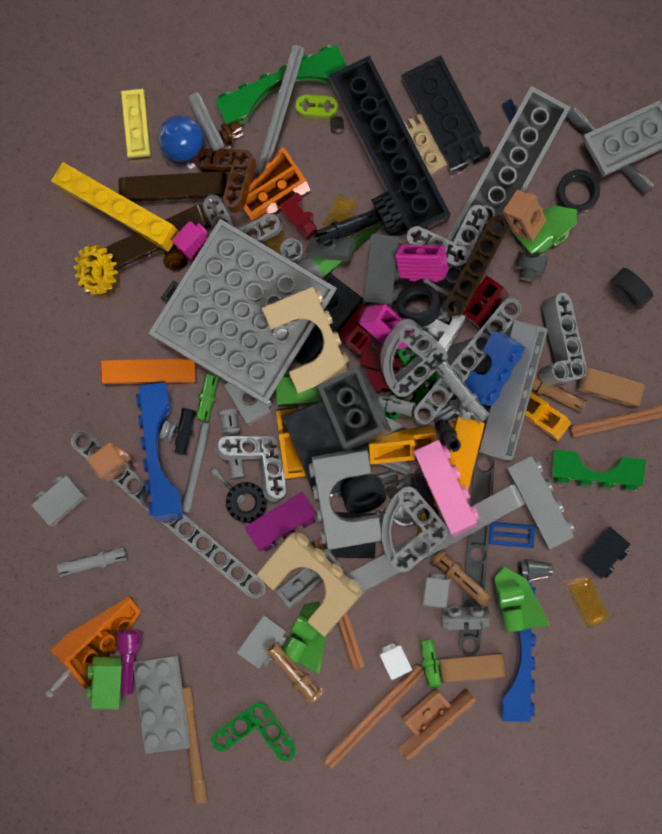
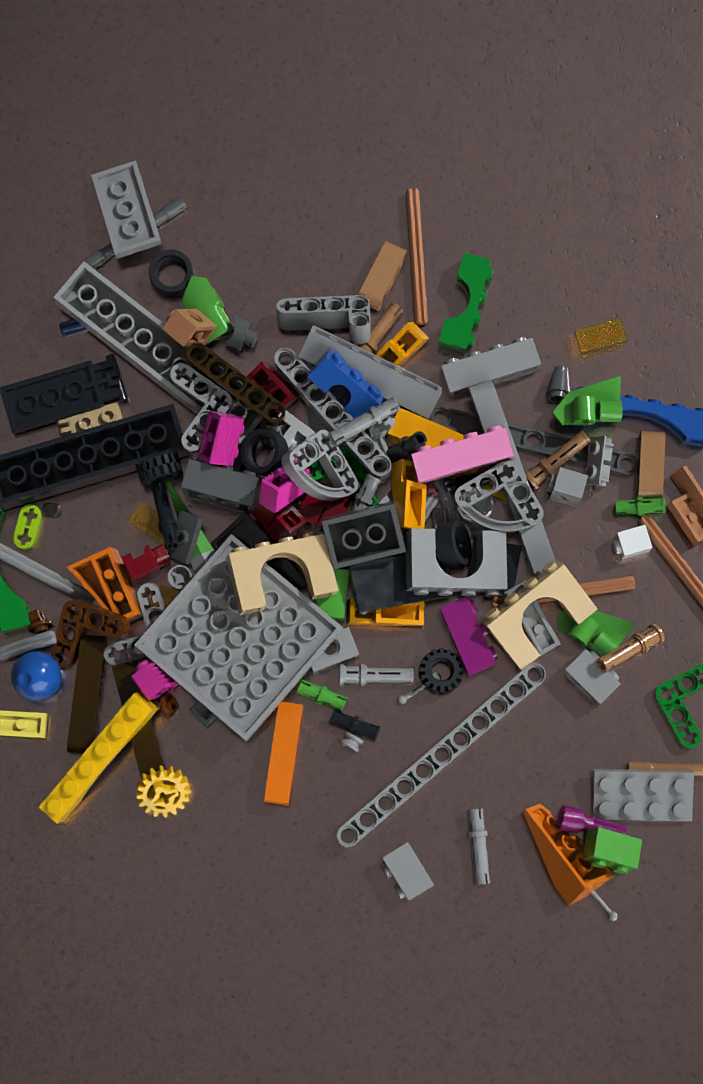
camera: 85 degrees left, 5 degrees down
nougat arch [87,443,131,482] -> none
blue arch [136,382,183,522] -> none
light grey bar [182,423,210,513] -> none
light grey beam [215,436,286,502] -> none
blue tile [489,522,535,548] -> none
black brick [578,526,631,579] -> none
black tyre [610,267,654,310] -> none

